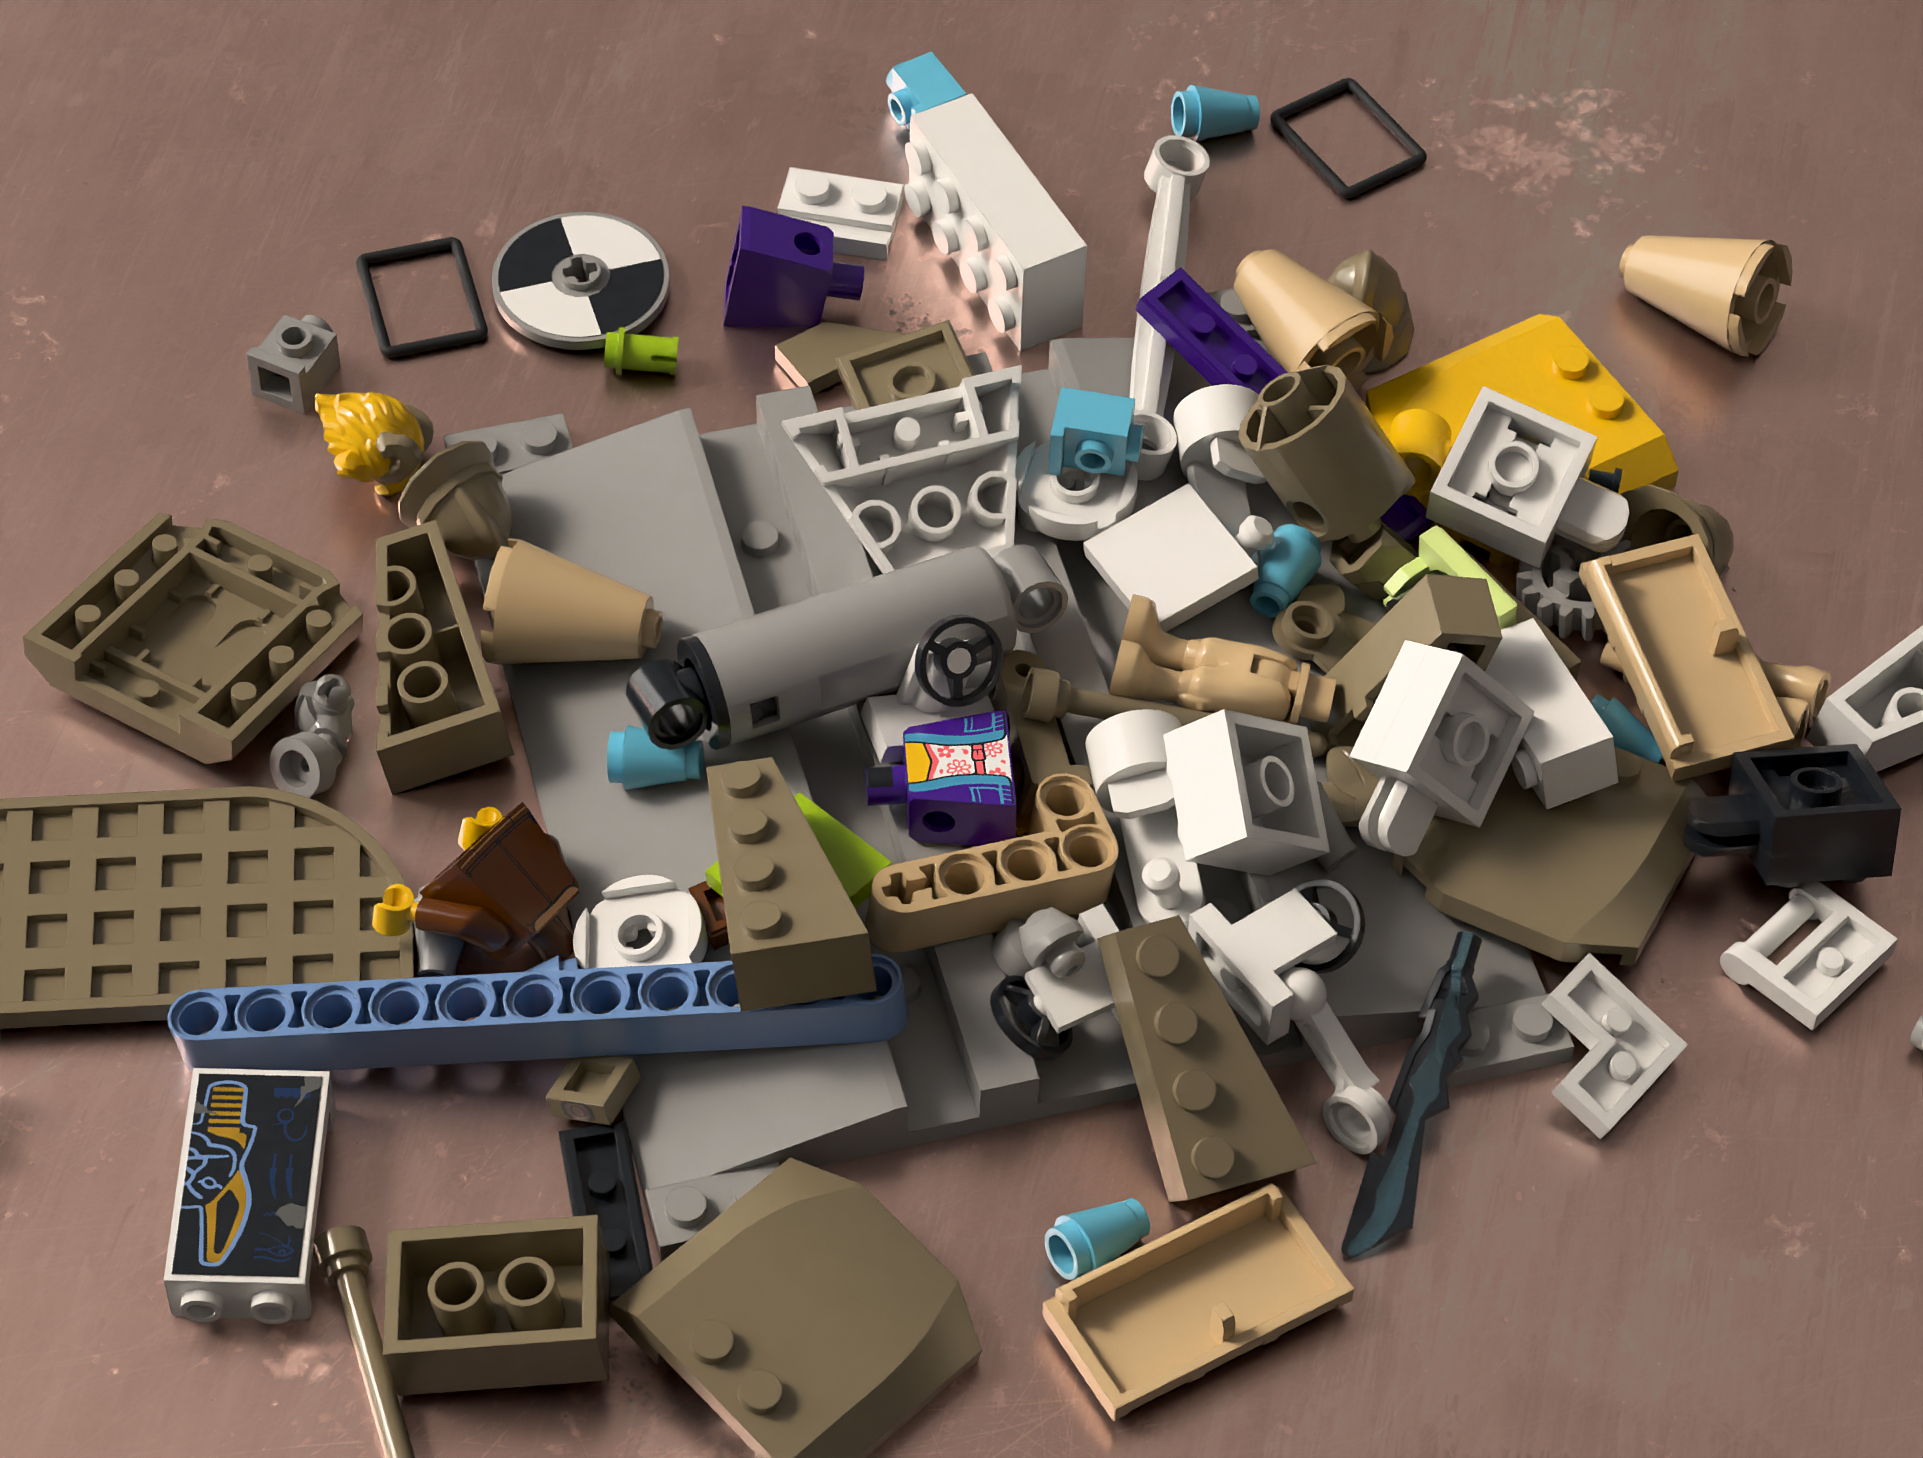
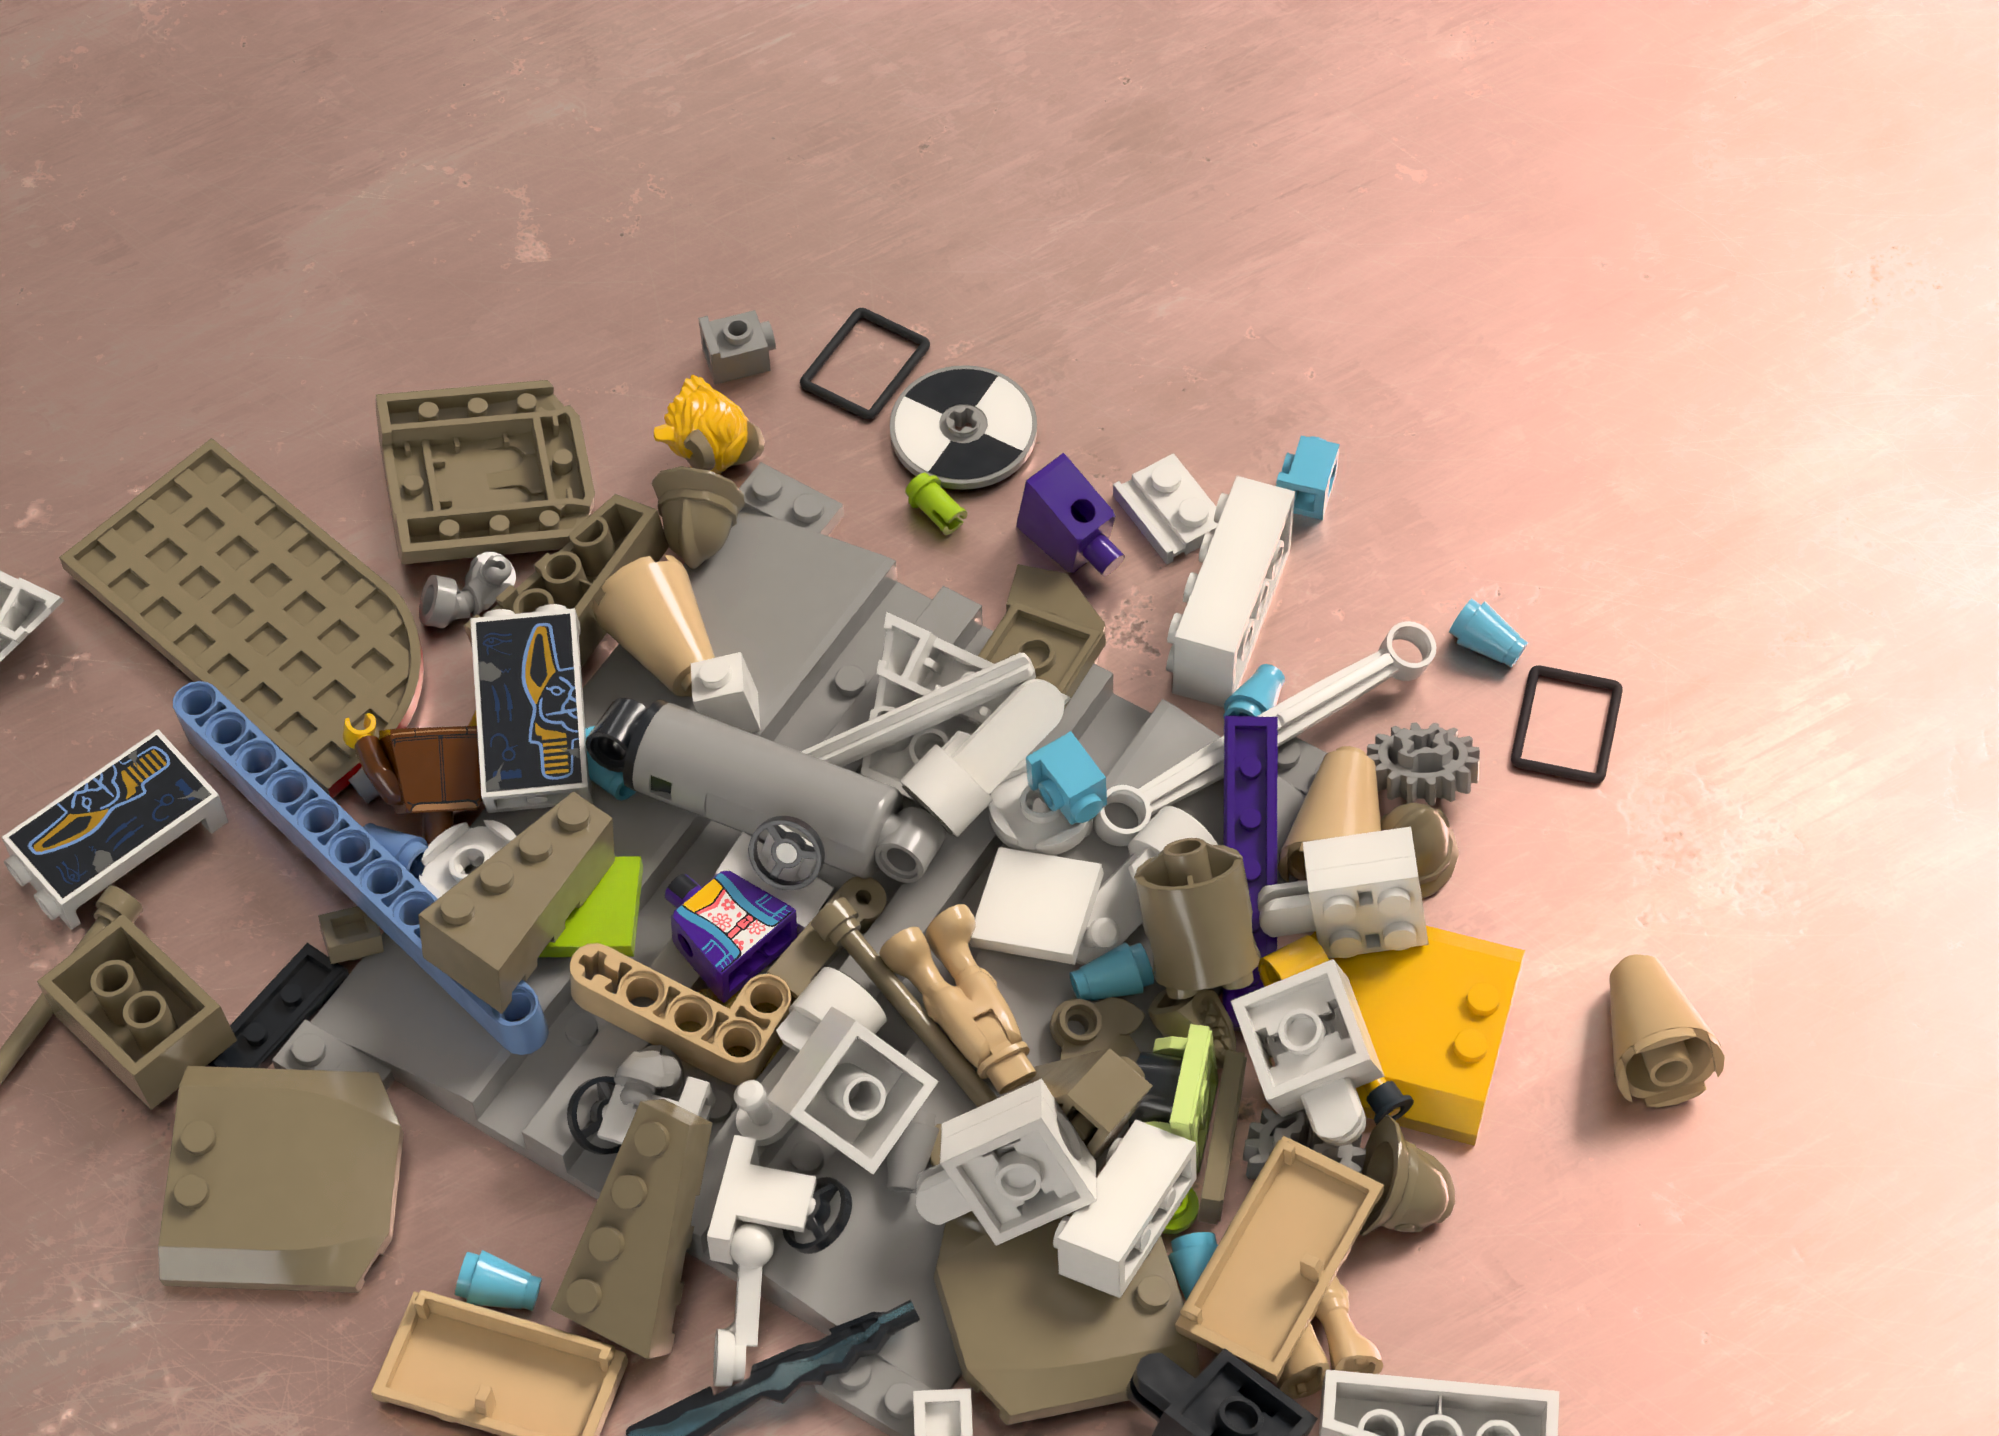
camera: 50 degrees right, 5 degrees up
none -> panel [470,604,593,813]
none -> white brick [690,652,761,733]
none -> white axle [801,653,1036,767]
none -> white piece [900,679,1064,837]
none -> medium azure cone [1223,664,1285,718]
none -> white brick [1257,827,1429,959]
none -> light grey gear [1367,722,1480,805]

